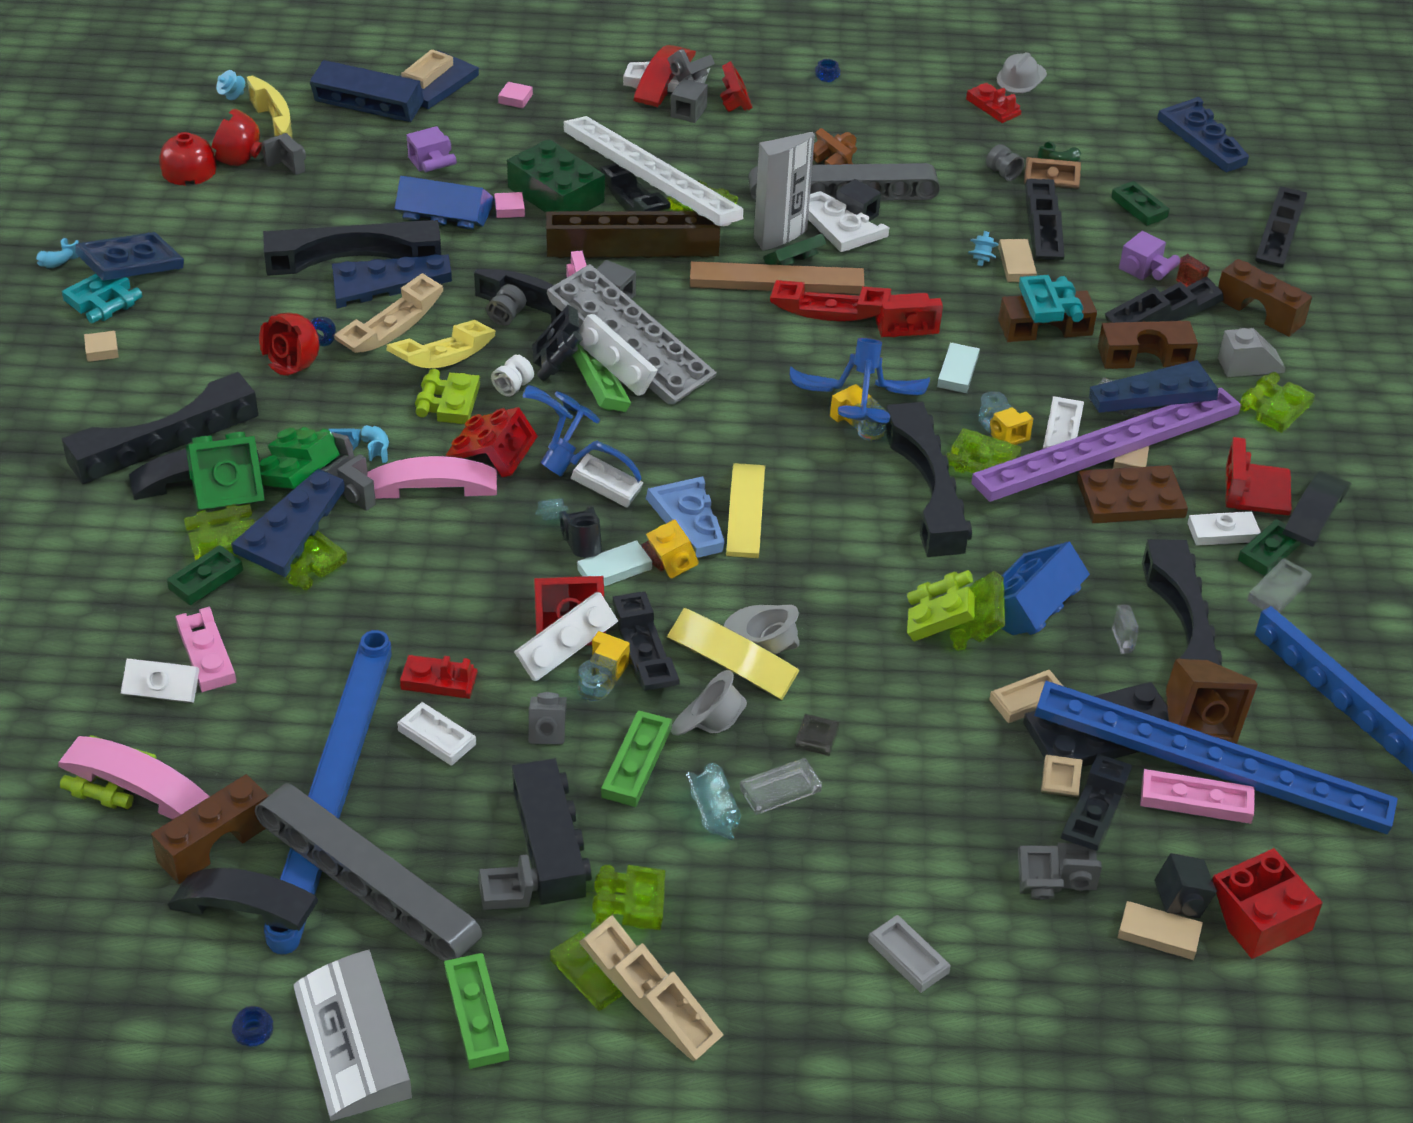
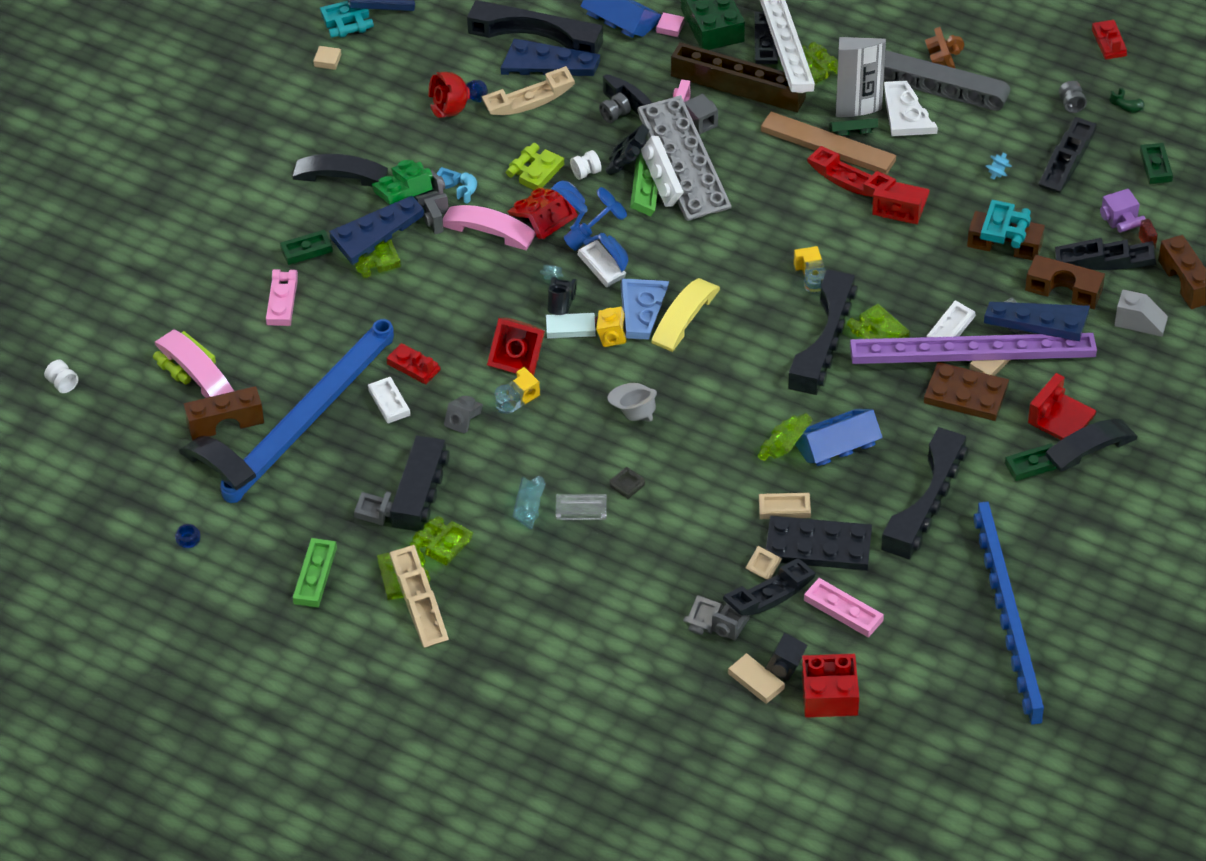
camera: 30 degrees right, 5 degrees up
black arch [61,372,259,484] -> none
white plate [121,658,200,703] -> none
clear neon green plate [183,504,255,561] -> none
green plate [185,432,265,511] -> none
dark grey beam [255,783,482,961] -> none
light grey slope [293,949,412,1121] -> none
light yellow slope [386,320,496,368] -> none
white plate [514,592,618,681] -> none
bright green plate [601,710,672,807] -> none
black slope [612,591,680,691] -> none
light yellow slope [667,608,800,700] -> none
light grey piece [671,670,747,736] -> none
blue plant [789,338,930,423] -> none
black brick [836,179,881,222] -> none
light grey tile [868,915,951,993] -> none
lime plate [907,570,975,642] -> none
light aqua tile [937,342,980,393] -> none
yellow leg [979,391,1033,449] -> none
light grey piece [997,52,1047,93] -> none
tan tile [999,239,1037,282] -> none
medium nougat slope [1024,157,1081,189] -> none
blue plate [1034,681,1398,835] -> none
clear tile [1112,605,1139,654] -> none
reddish brown slope [1166,659,1258,744] -> none
white plate [1187,511,1261,546] -> none
clear neon green plate [1239,372,1315,433] -> none
clear tile [1247,558,1312,613] -> none

